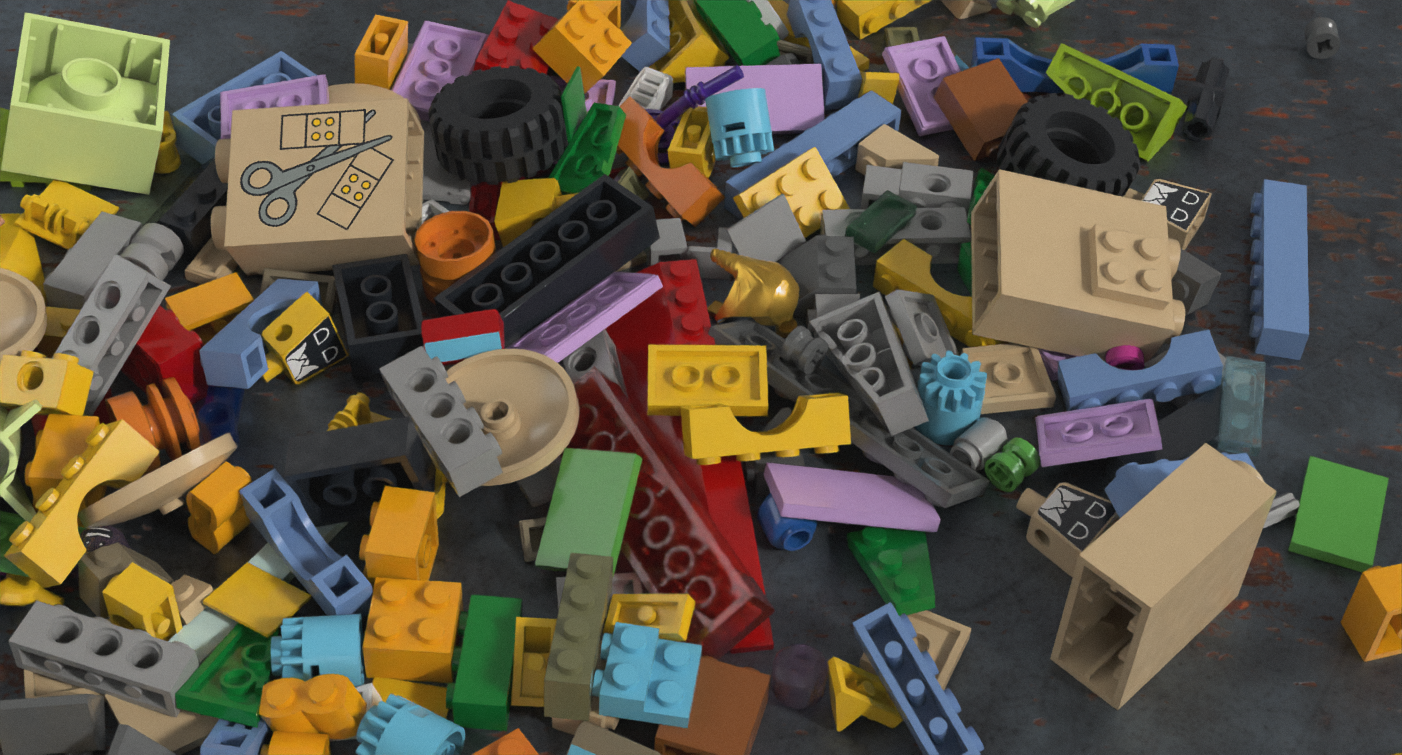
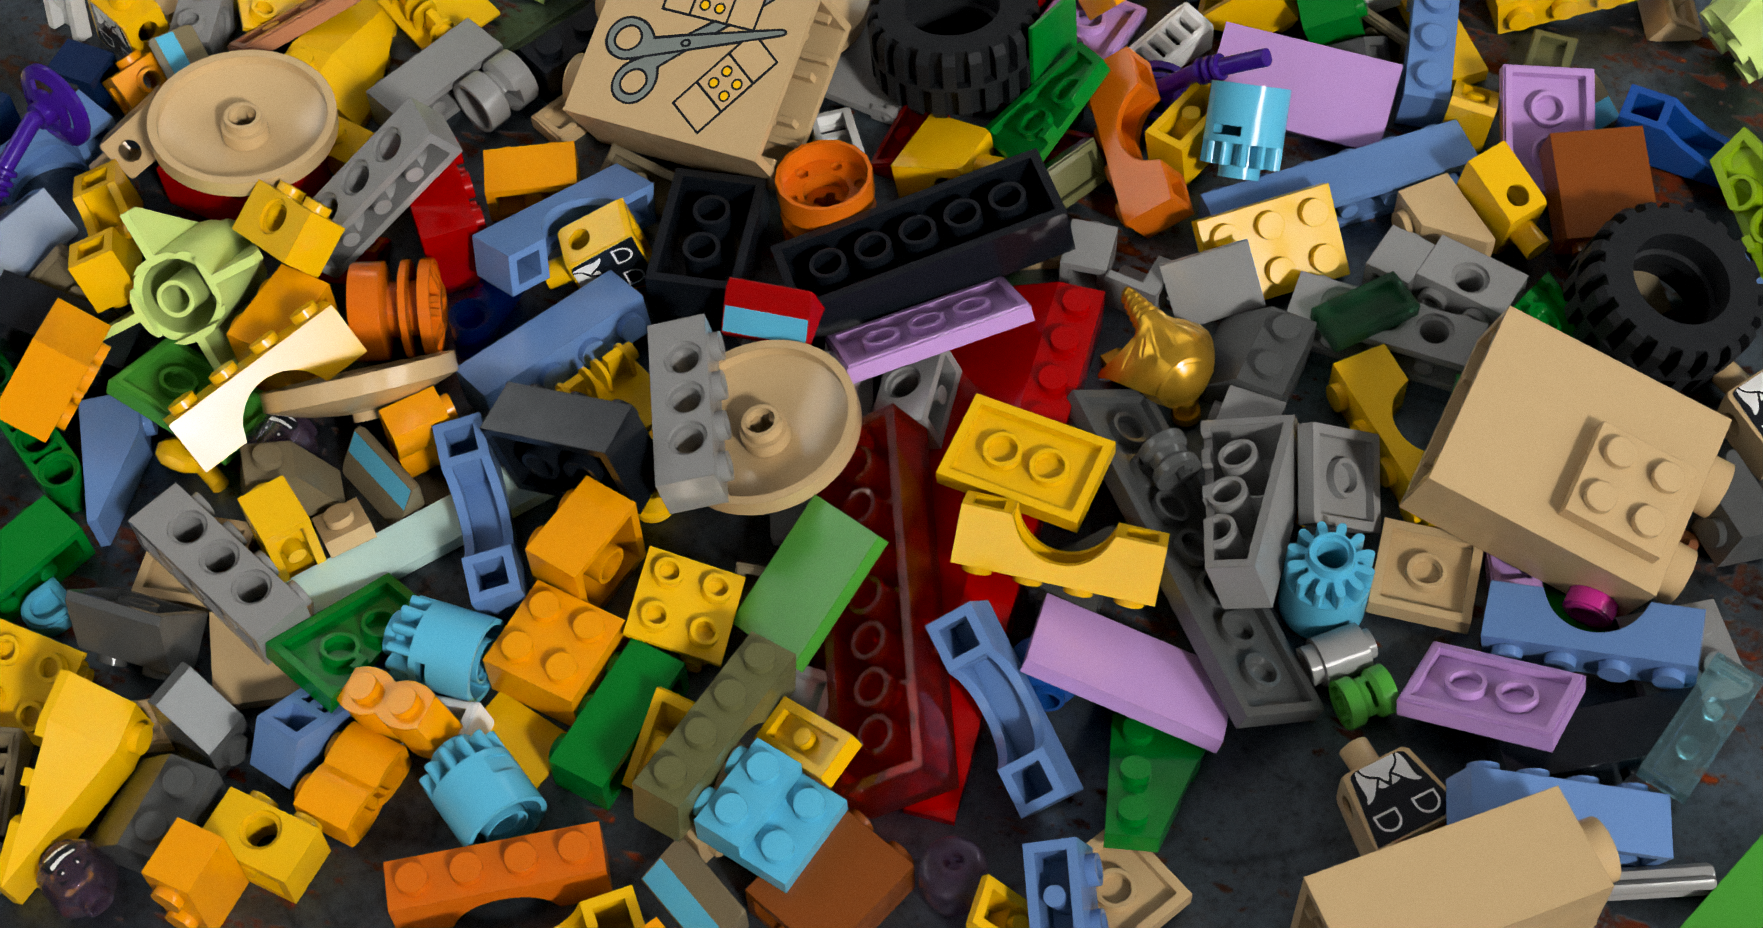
camera: 30 degrees right, 10 degrees up
yellow window [203,562,311,638] -> none
none -> dark tan slope [342,425,426,525]
none -> medium blue brick [456,269,651,418]
none -> yellow hinge [622,546,746,673]
none -> medium blue arch [925,600,1084,819]
none -> yellow torso [1456,141,1550,260]

